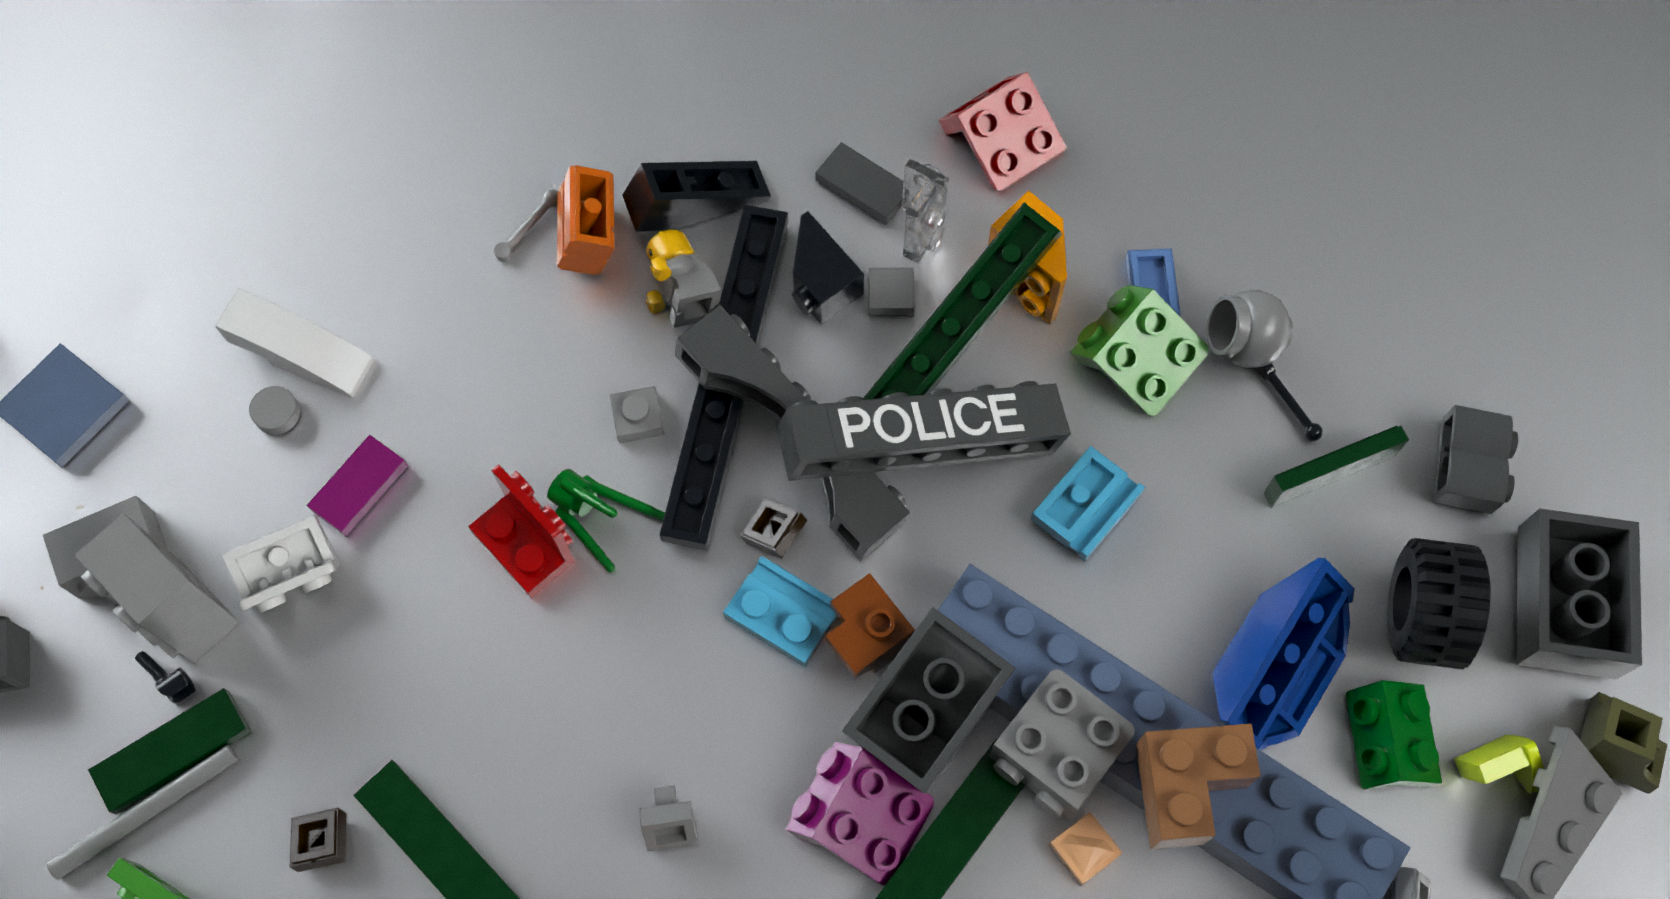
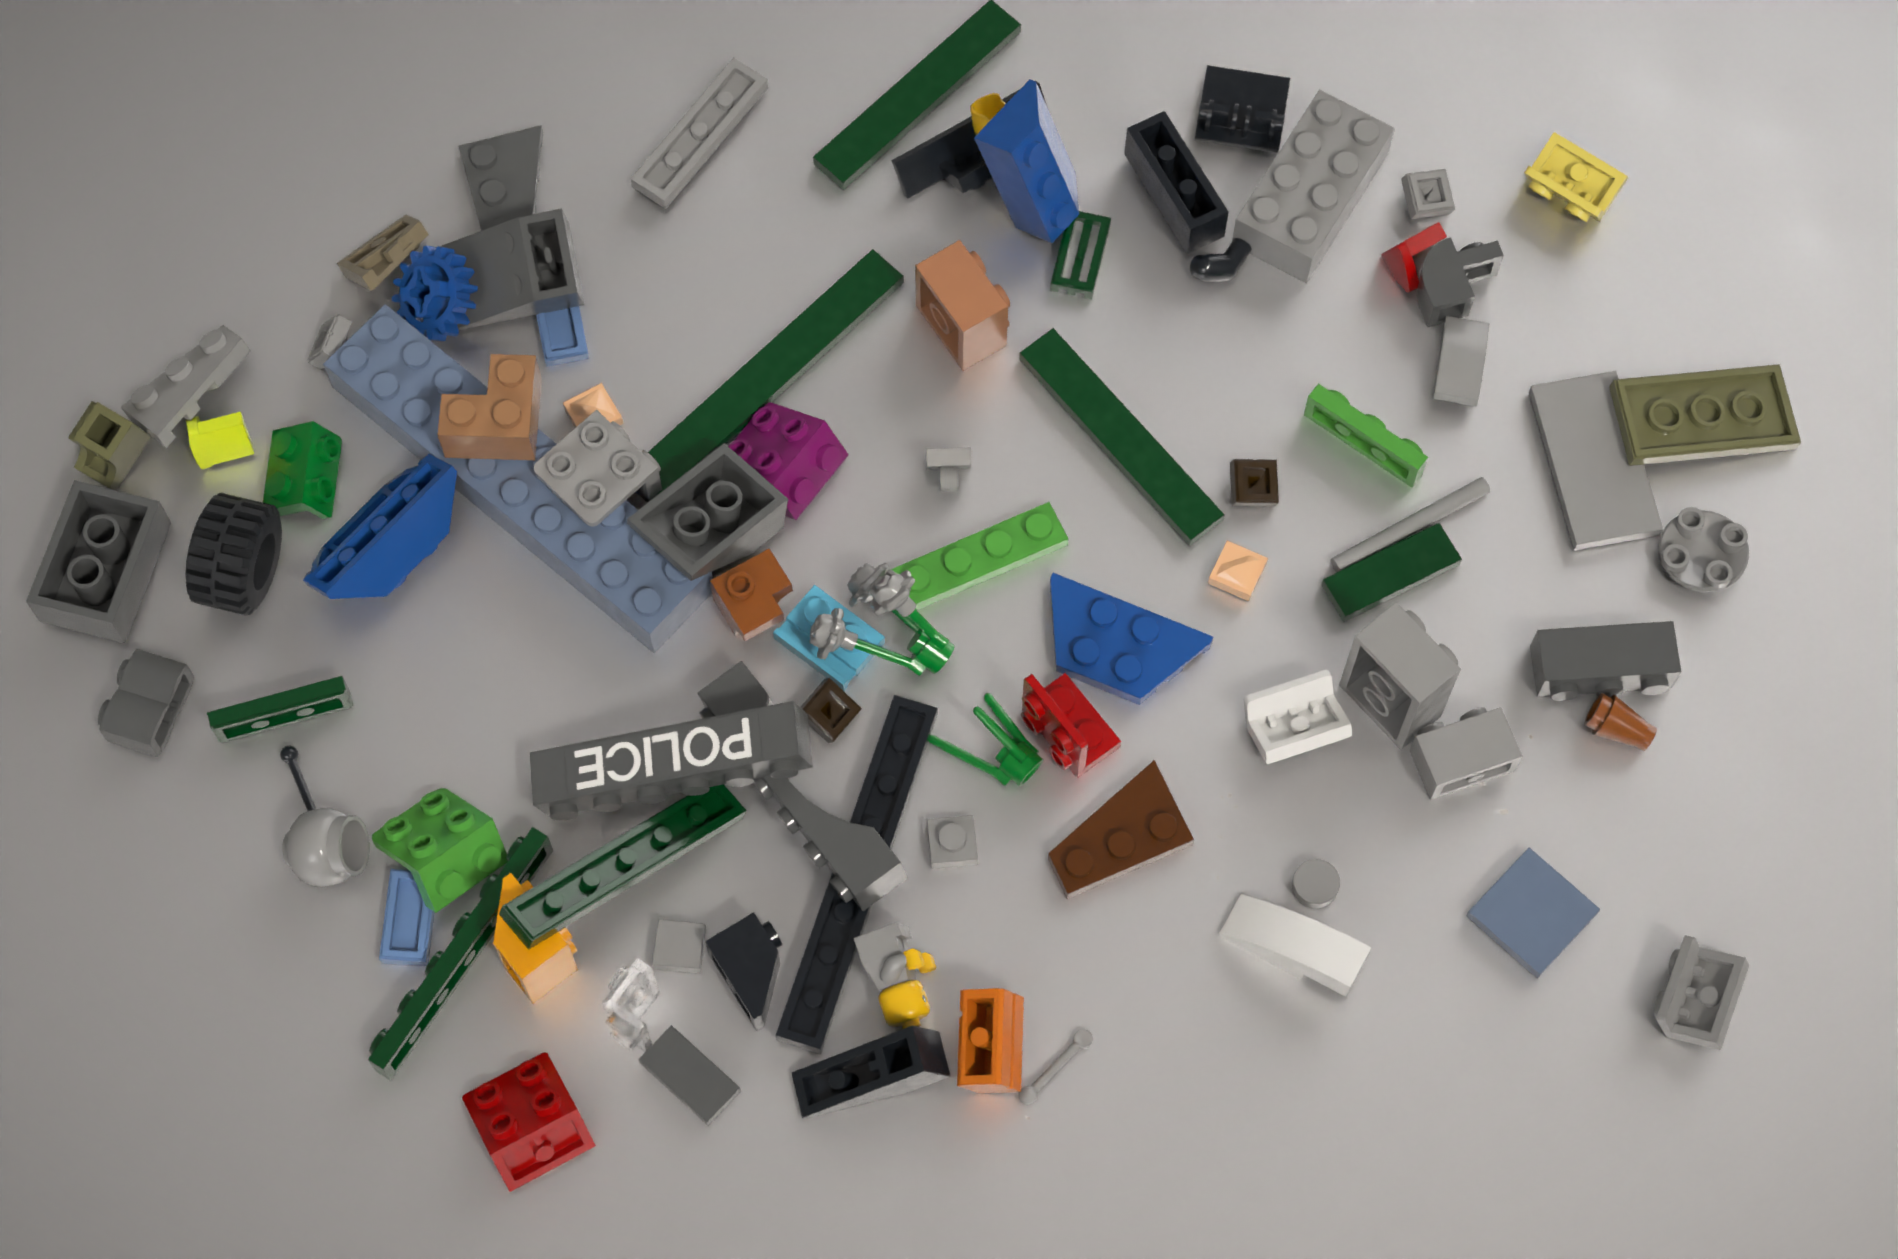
camera: 175 degrees left, 0 degrees up
magenta tile [306,434,408,537] -> none
medium azure plate [1030,446,1145,562] -> none
none -> dark green plate [368,827,553,1081]
none -> light grey plant [809,563,955,676]
none -> bright green plate [890,502,1069,611]
none -> reddish brown wing [1048,760,1194,899]
none -> blue wing [1050,572,1214,705]
none -> light nougat tile [1208,540,1268,601]

